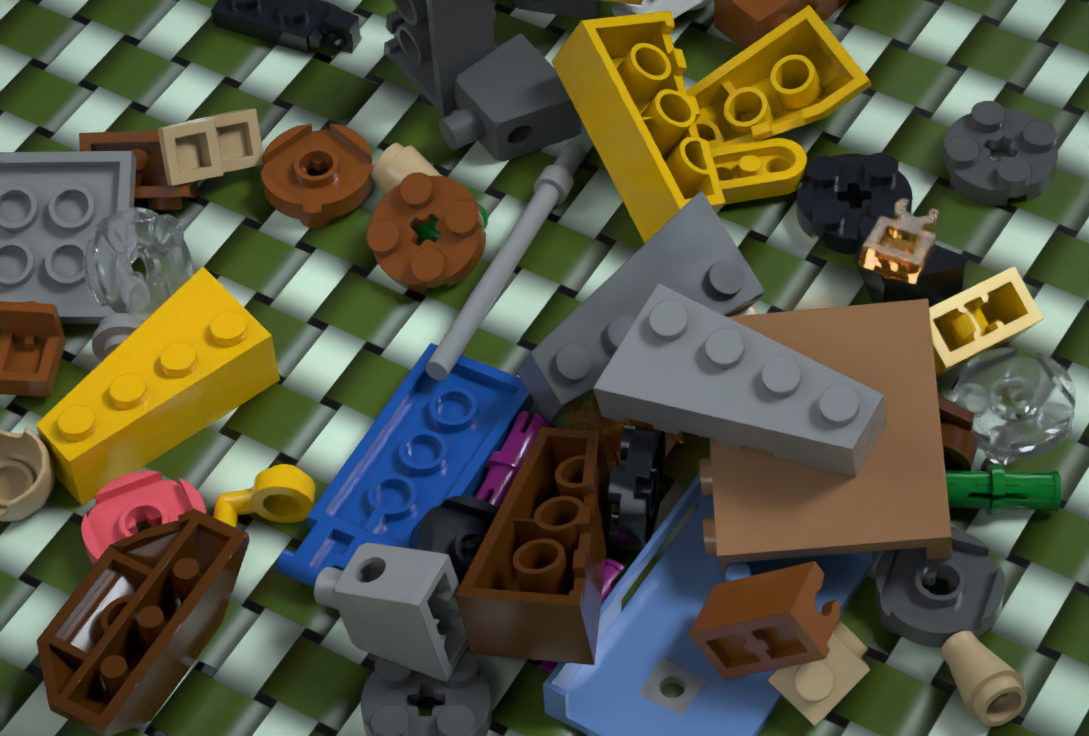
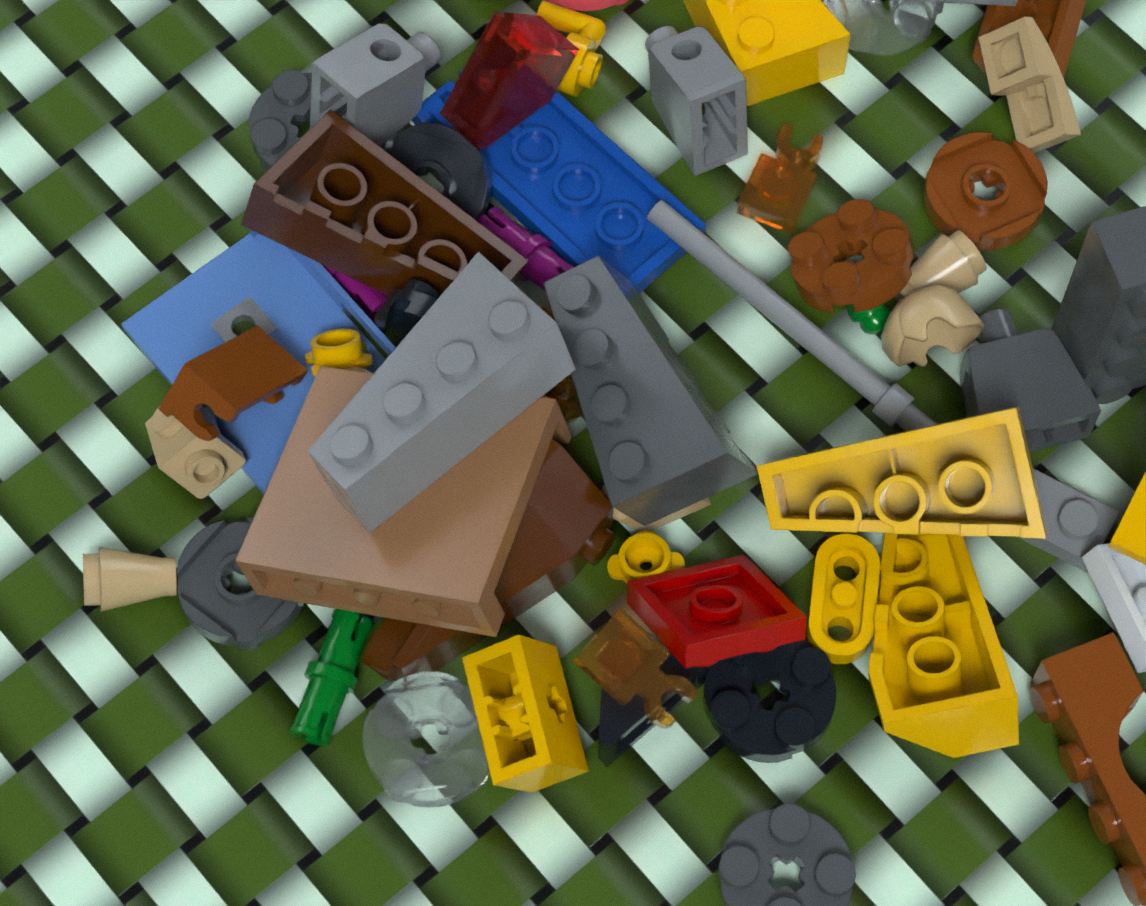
camera: 105 degrees right, 15 degrees up
none -> yellow plate [305,329,373,376]
none -> clear red slope [440,11,579,149]
none -> yellow plate [607,530,685,584]
none -> red plate [627,555,807,669]
none -> light grey torso [645,26,748,177]
none -> clear orange plate [737,124,823,235]
none -> tan hair [881,285,985,367]

